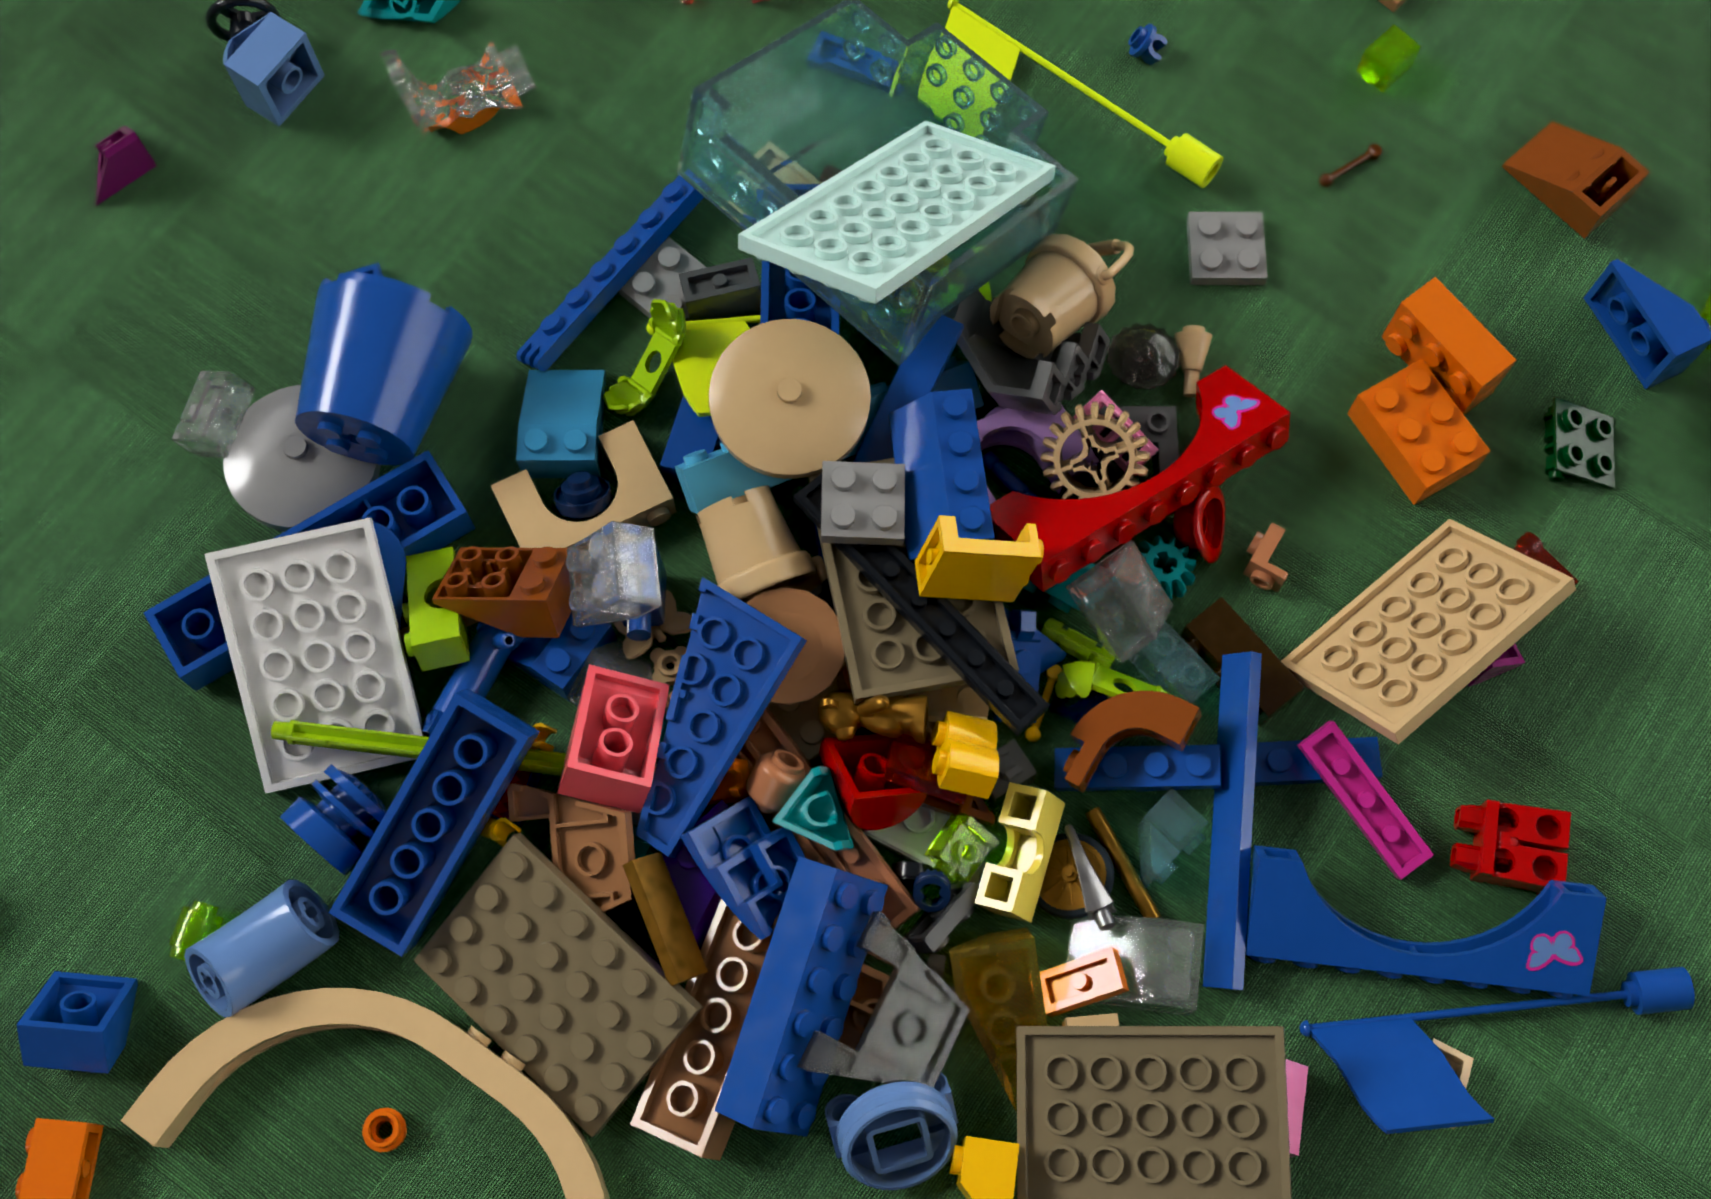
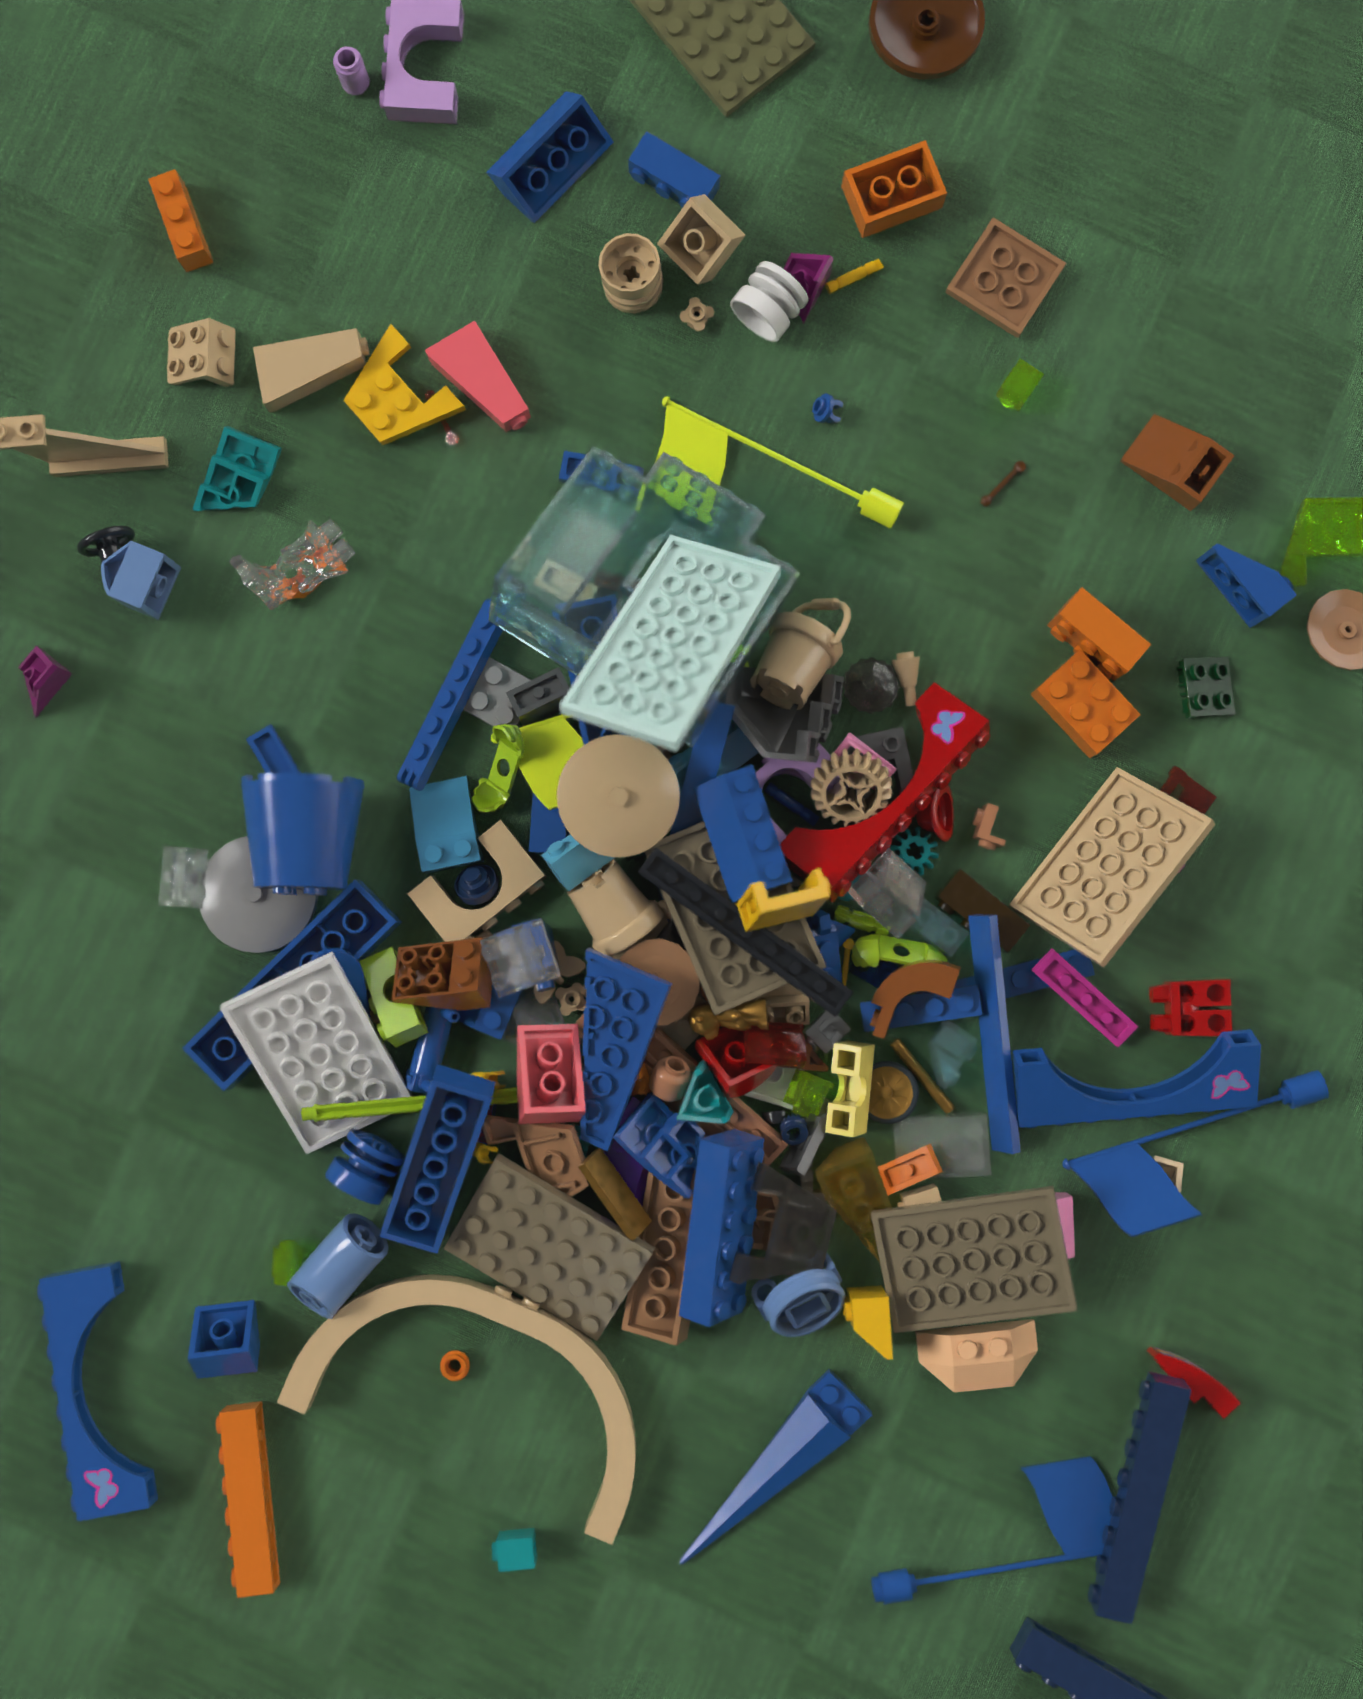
camera: 10 degrees left, 15 degrees up
light grey plate [820,461,905,546] -> none
yellow brick [931,710,999,799] -> none
flat silver piece [1064,824,1117,931] -> none
light grey plate [1186,212,1267,285] -> none

